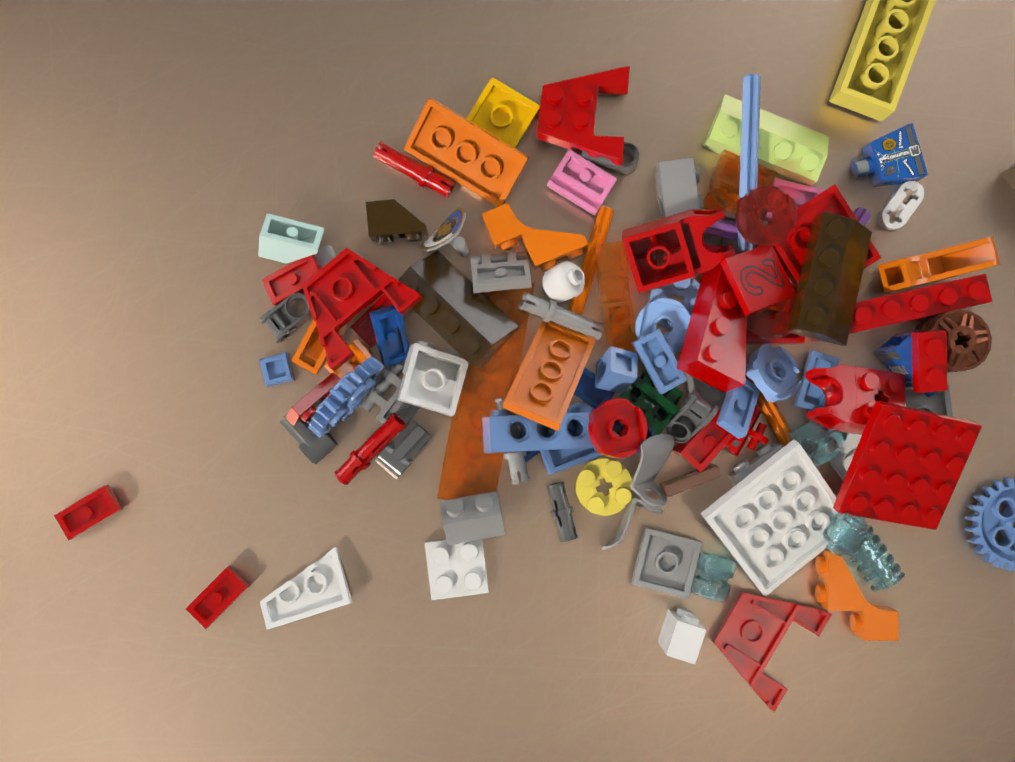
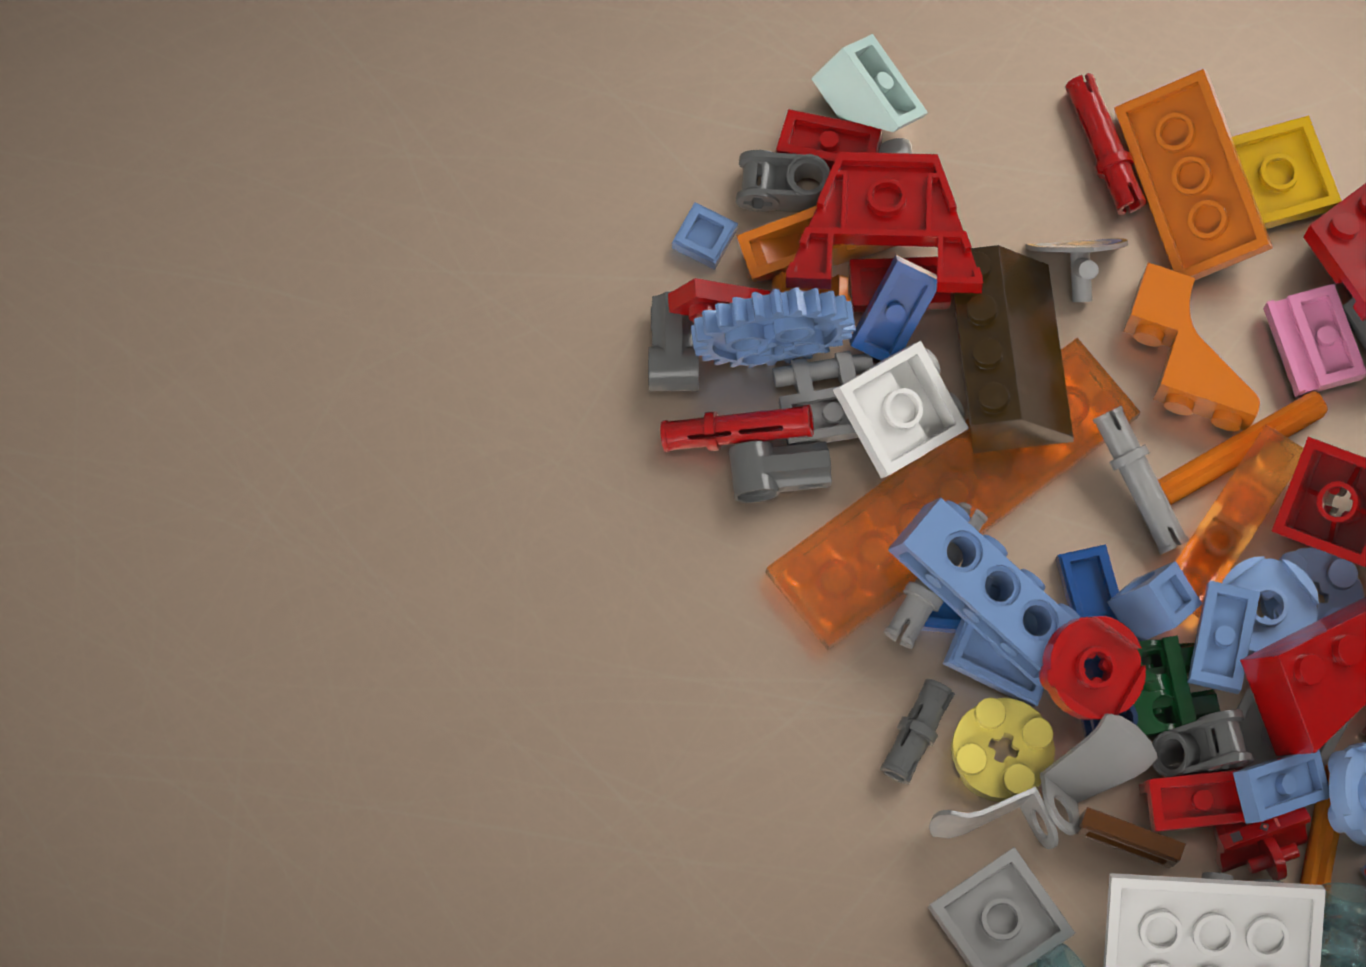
camera: 40 degrees right, 15 degrees down
red plate [54,485,123,540] -> none
red plate [185,566,249,629] -> none
white wing [260,547,353,630] -> none
dark brown slope [366,199,429,245] -> none
white plate [425,539,489,600] -> none
light grey brick [440,491,505,545] -> none
light grey plate [470,249,532,293] -> none
orange plate [502,321,596,431] -> none
white head [542,261,585,303] -> none

